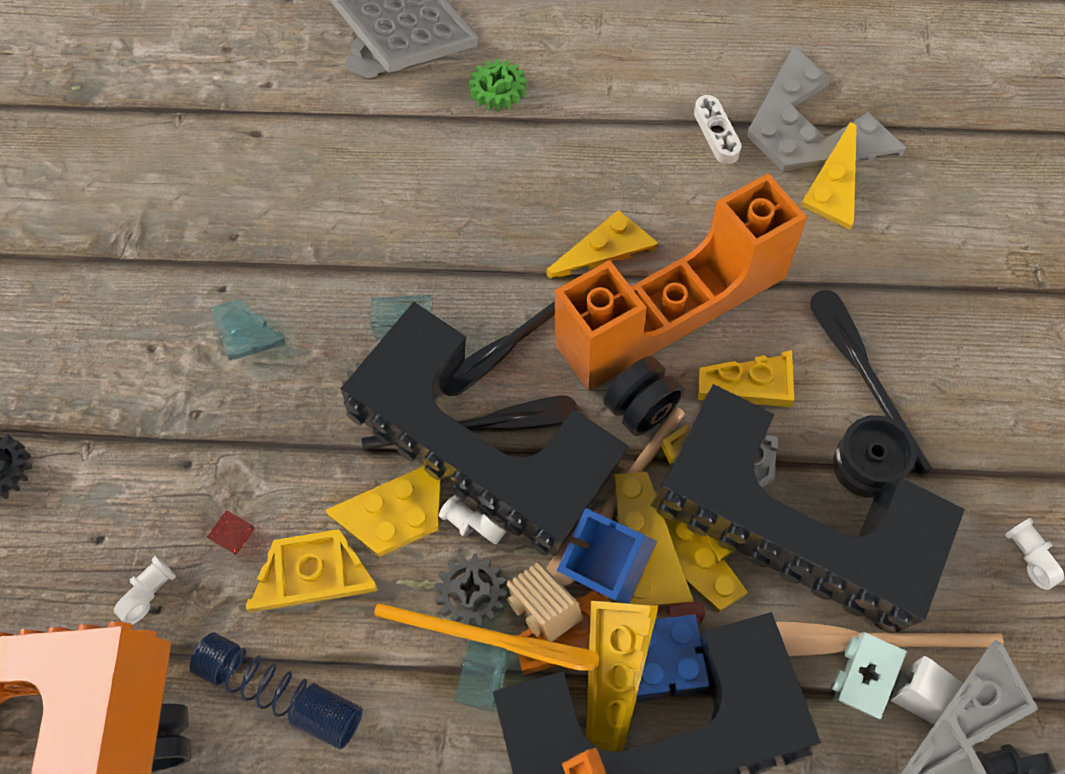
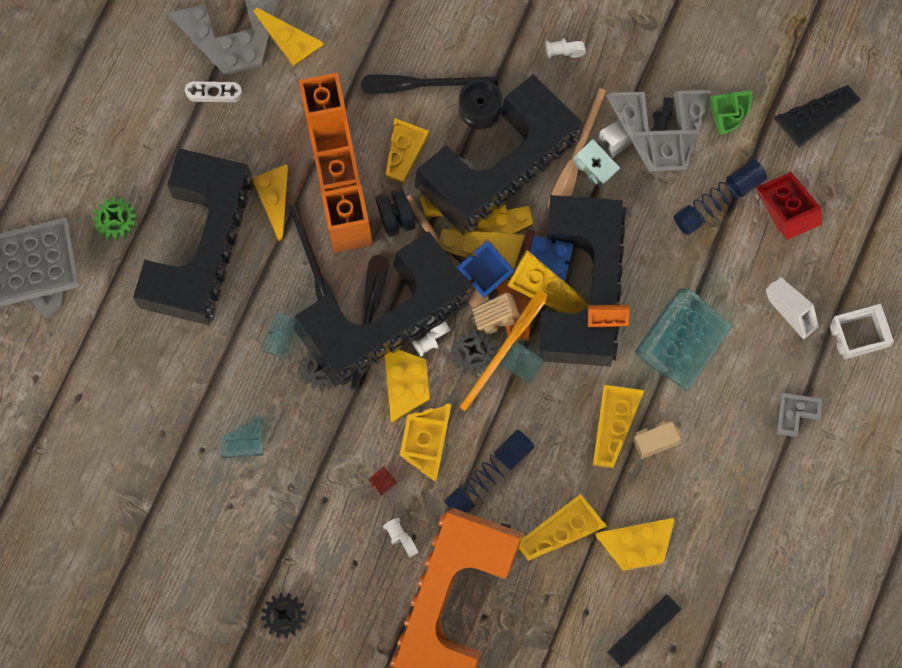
camera: 70 degrees left, 10 degrees up
none -> black arch [133,148,254,325]

